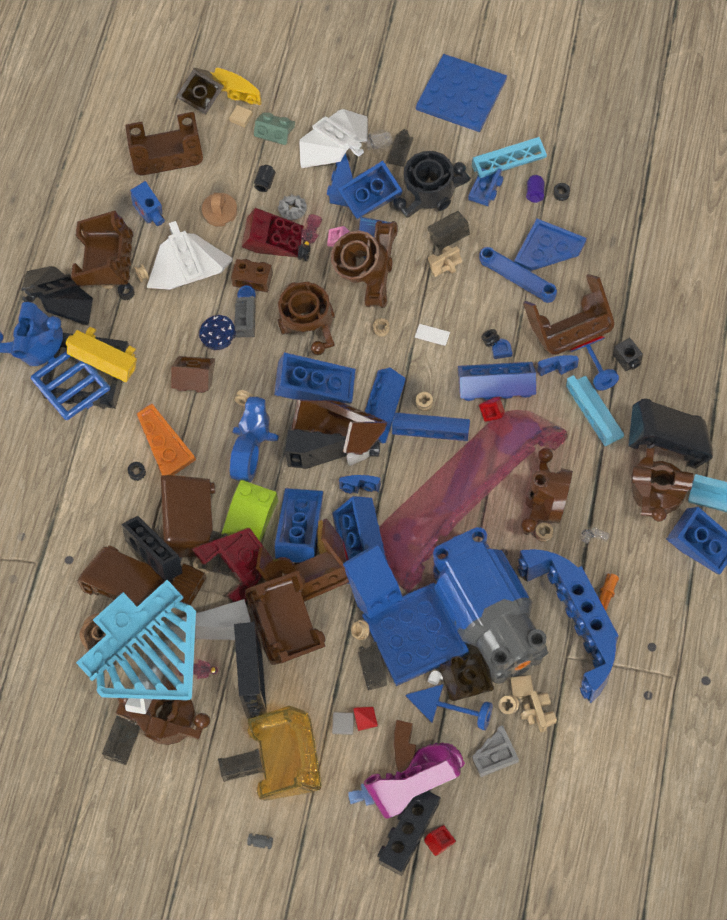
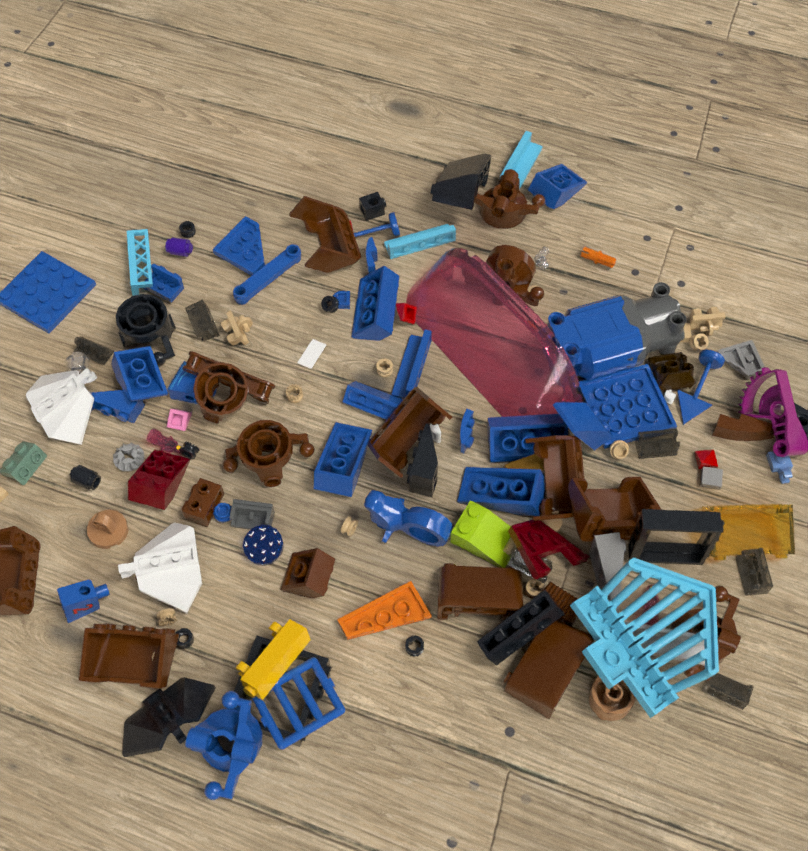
camera: 85 degrees left, 5 degrees down
blue slope [517,549,619,703] -> none

